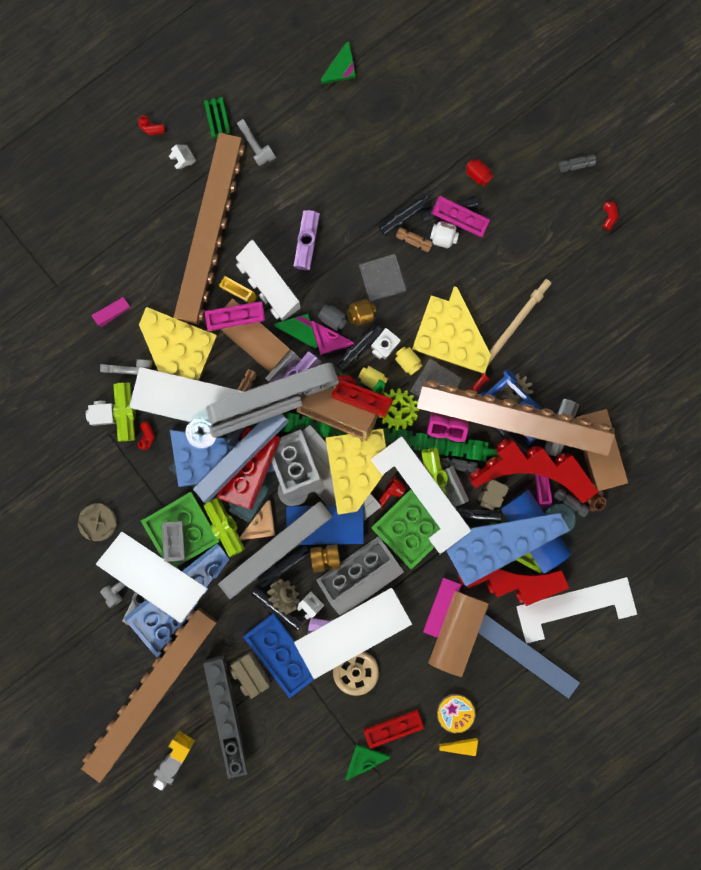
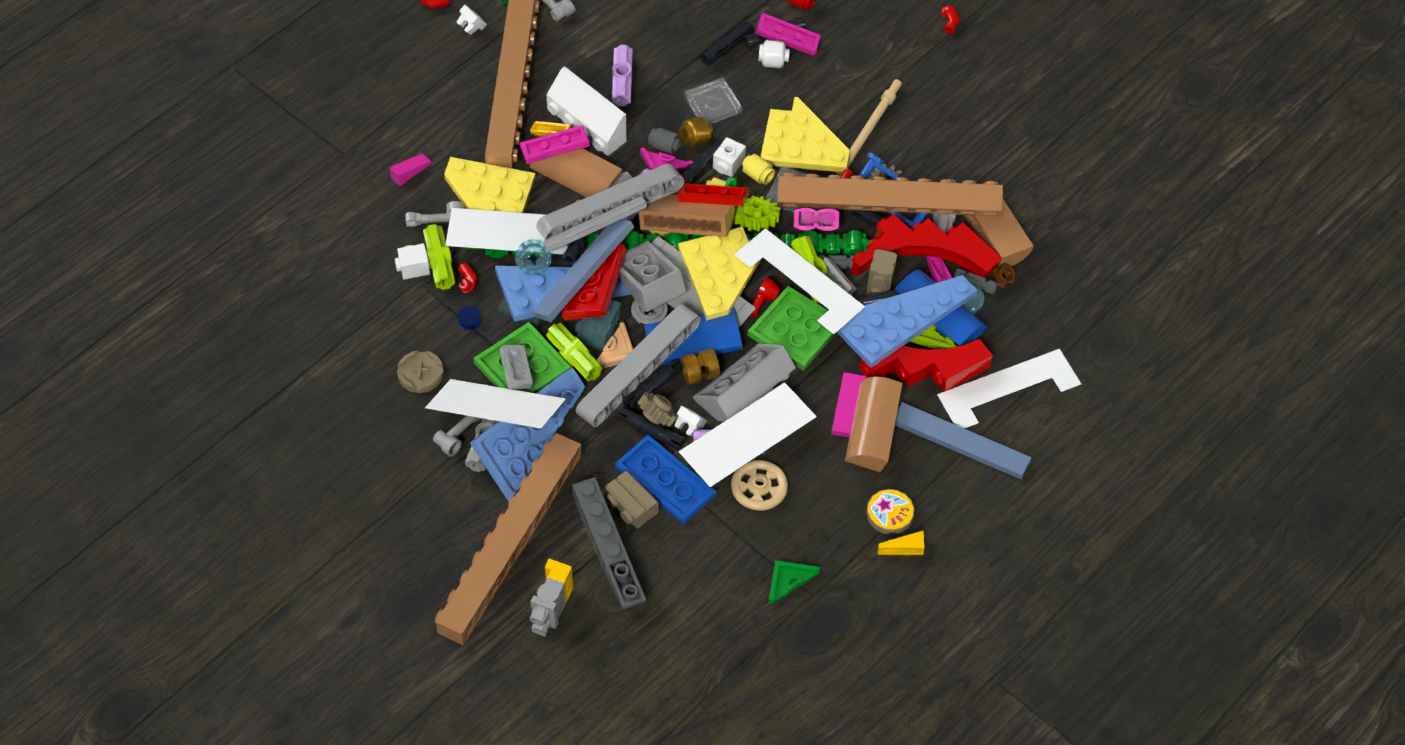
camera: 10 degrees left, 30 degrees down
green tile [274,314,318,349] -> none
red tile [363,709,425,749] -> none
medium nougat axle [396,228,432,252] -> none
none -> clear blue tile [458,306,481,330]

